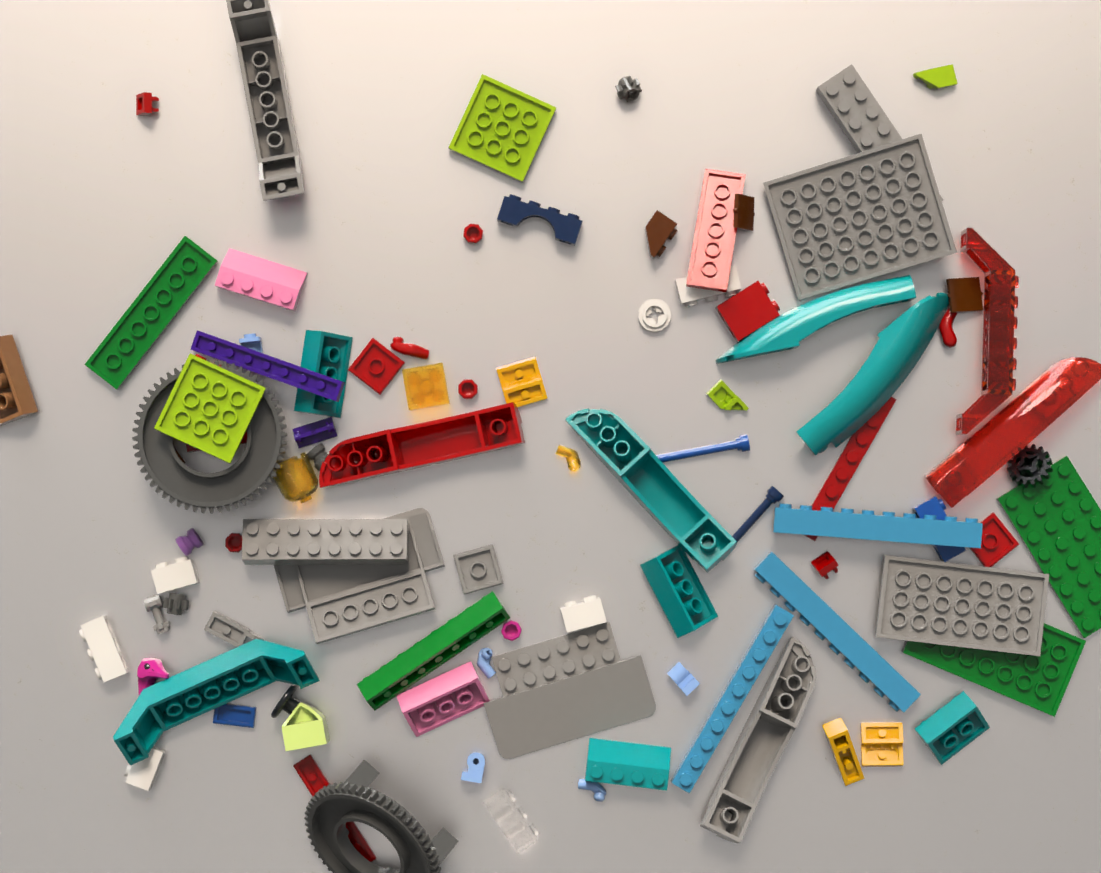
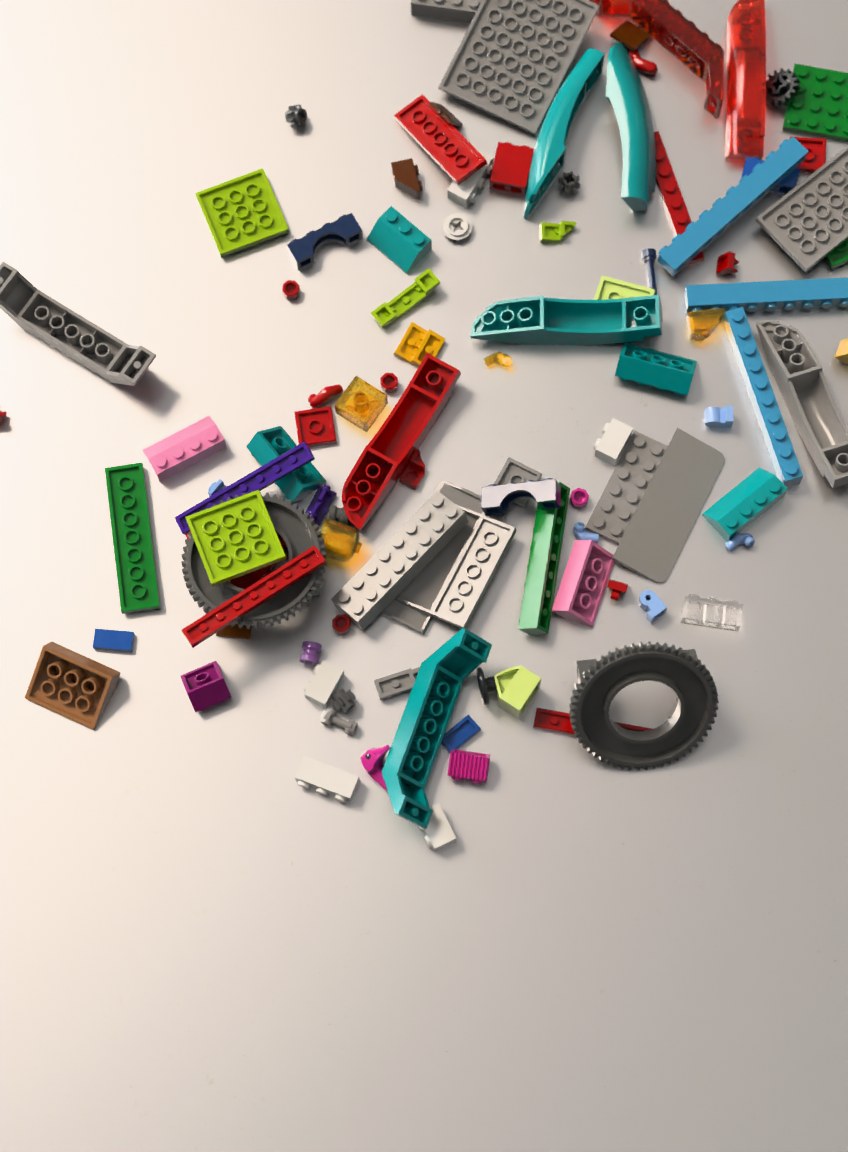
camera: 45 degrees left, 15 degrees down
blue piece [656,434,750,462] -> none
none -> blue tile [93,628,134,652]
none -> magenta slope [180,661,231,712]
none -> red plate [181,545,326,648]
none -> teal slope [367,206,432,274]
none -> lime slope [371,268,440,327]
none -> red slope [399,449,425,490]
none -> dark pink brick [447,749,491,783]
none -> arch [481,478,561,516]
none -> dark grey gear [558,171,580,195]
none -> yellowish green wing [594,276,655,300]
none -> red tile [607,579,628,600]
none -> clear yellow slope [686,308,725,341]

